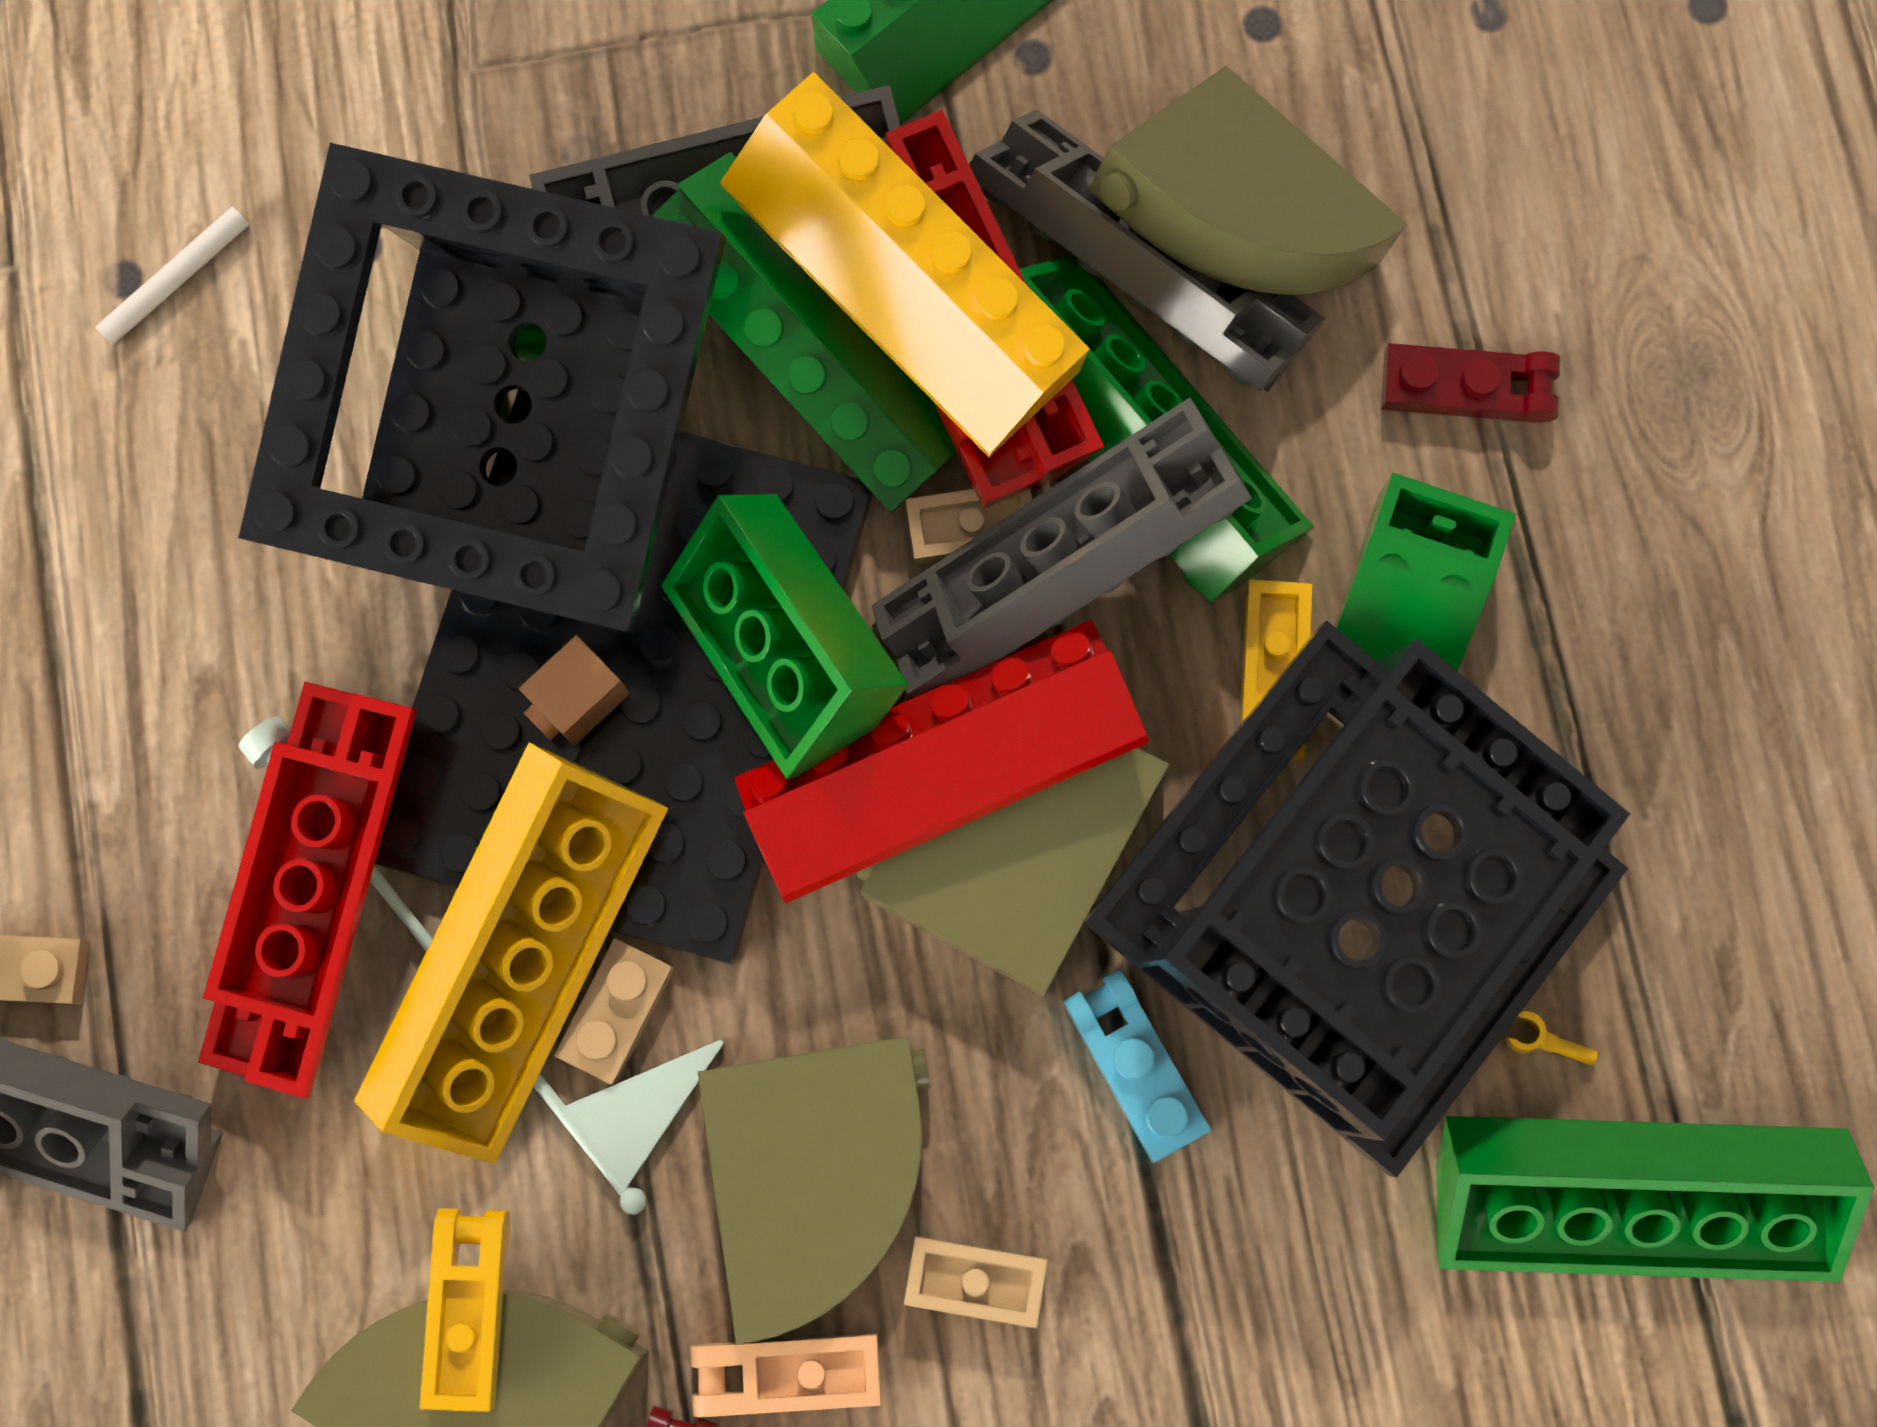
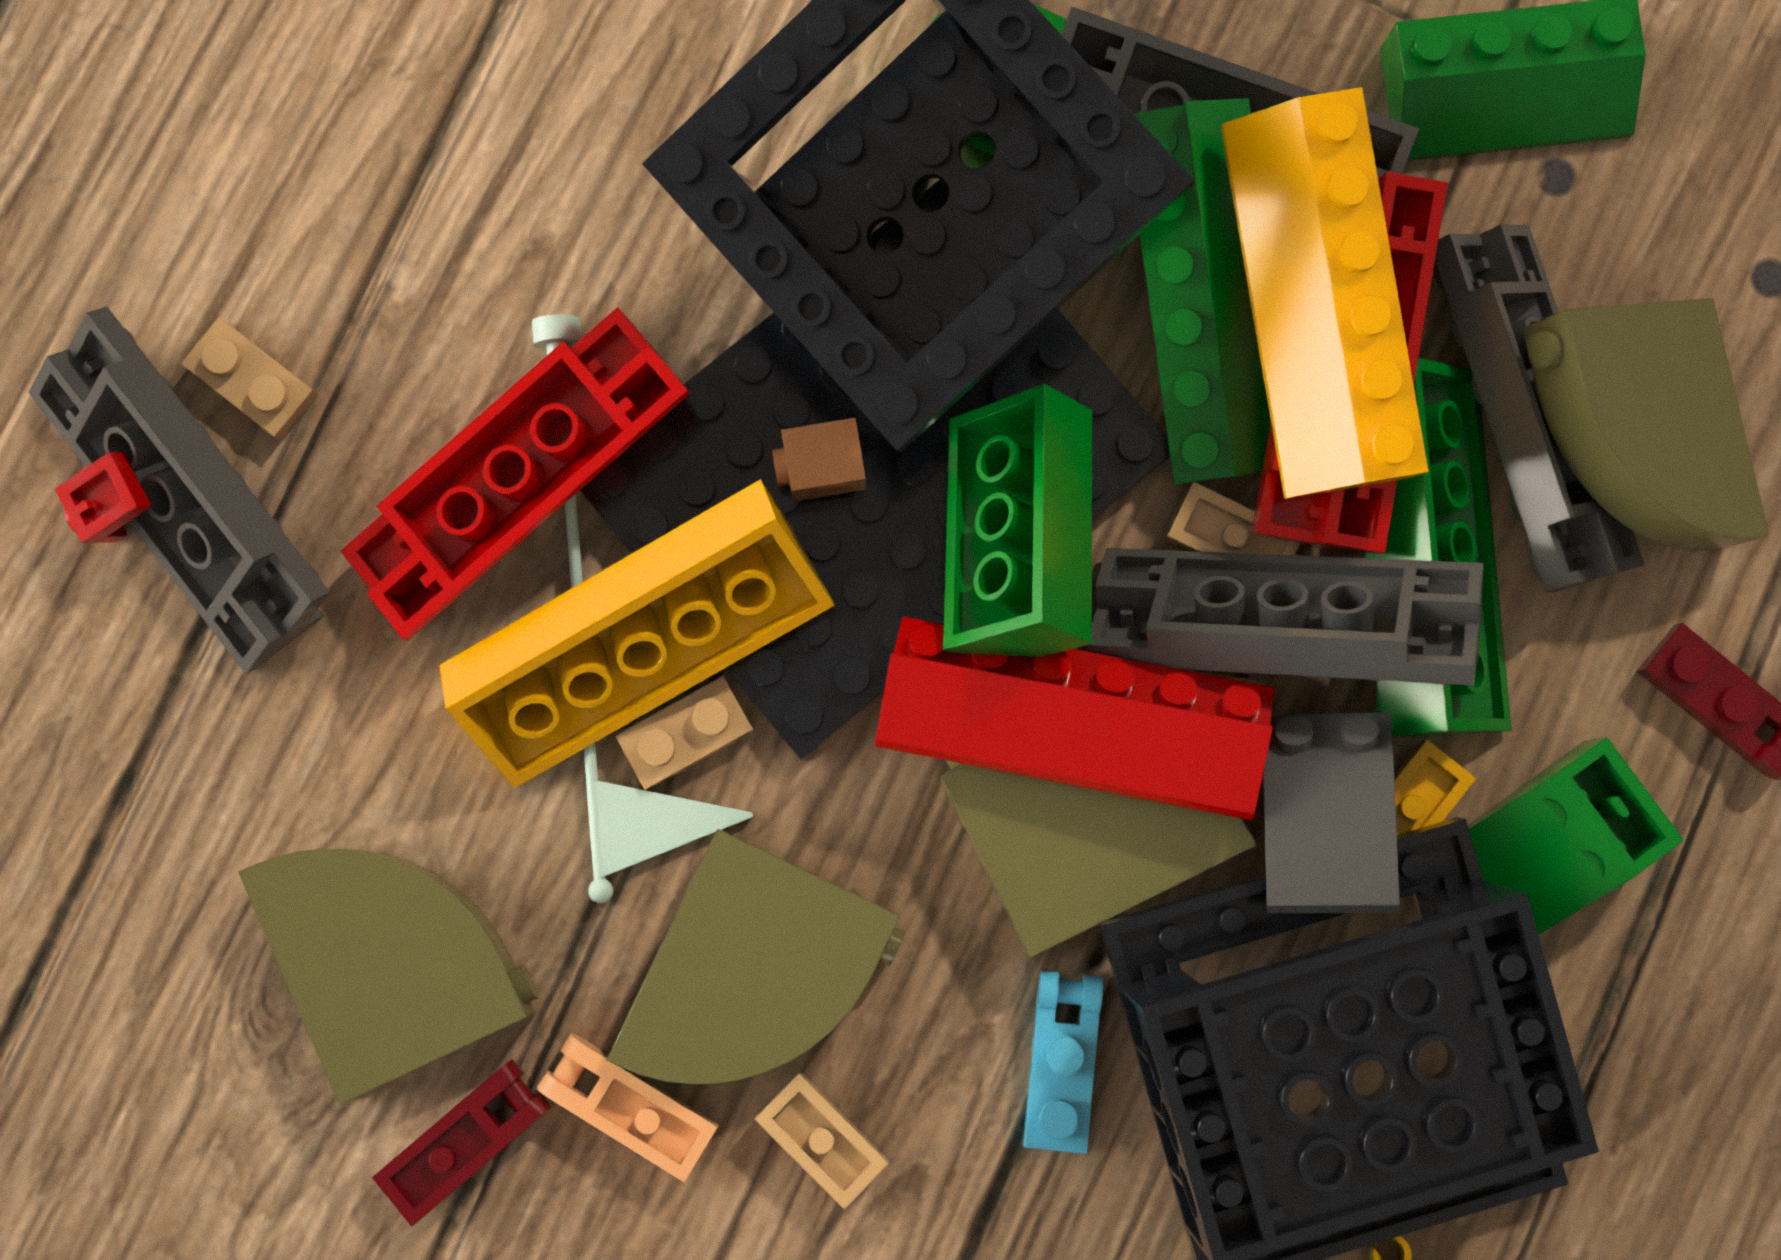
camera: 30 degrees right, 5 degrees up
yellow plate [420,1208,511,1412] -> none
none -> dark grey slope [1263,712,1400,914]

